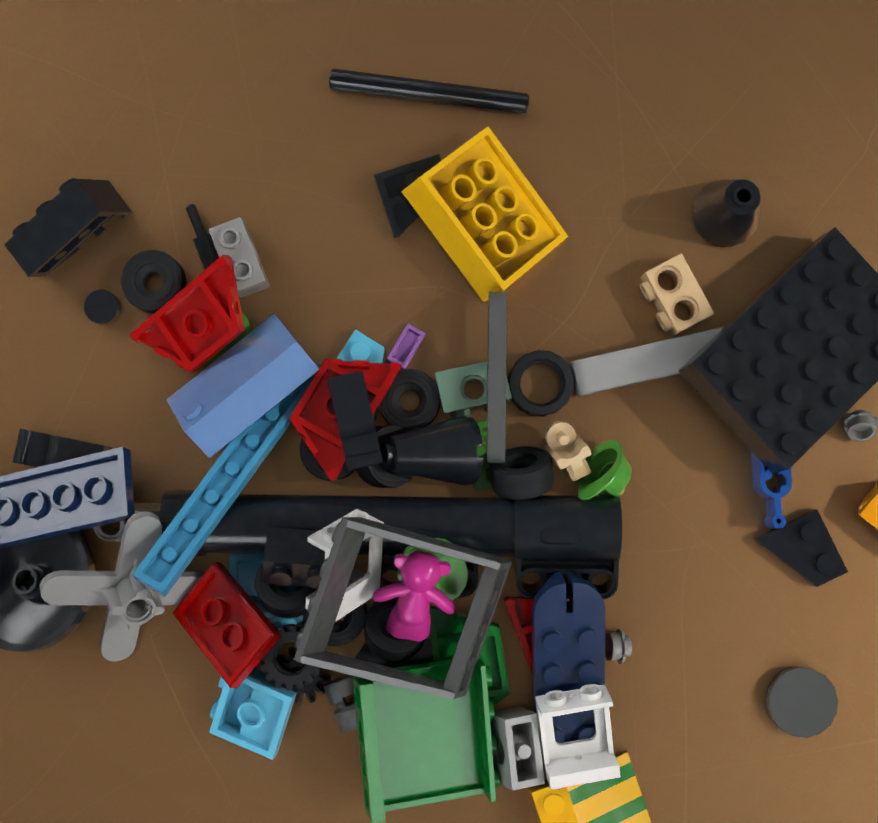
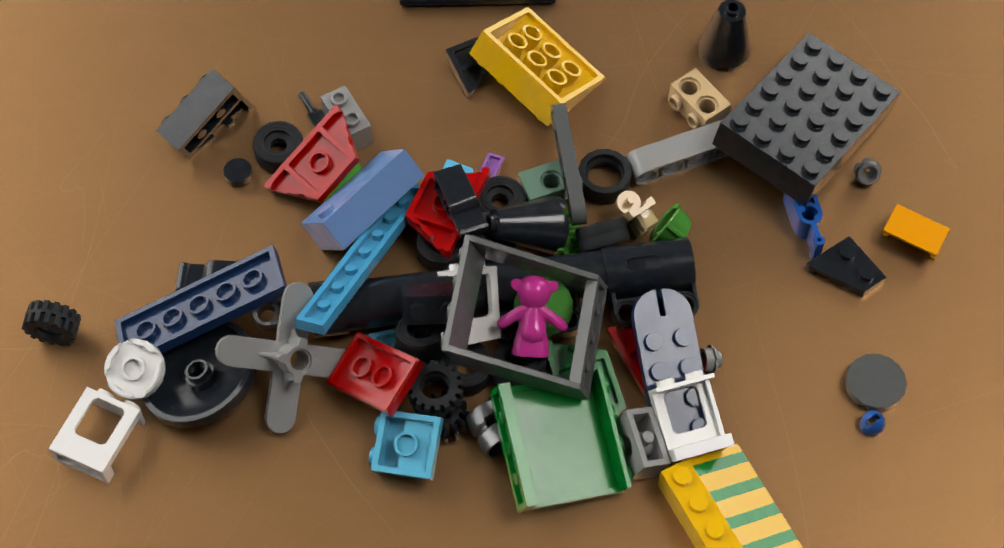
camera: 10 degrees left, 25 degrees down
none -> blue hinge [859,410,885,437]

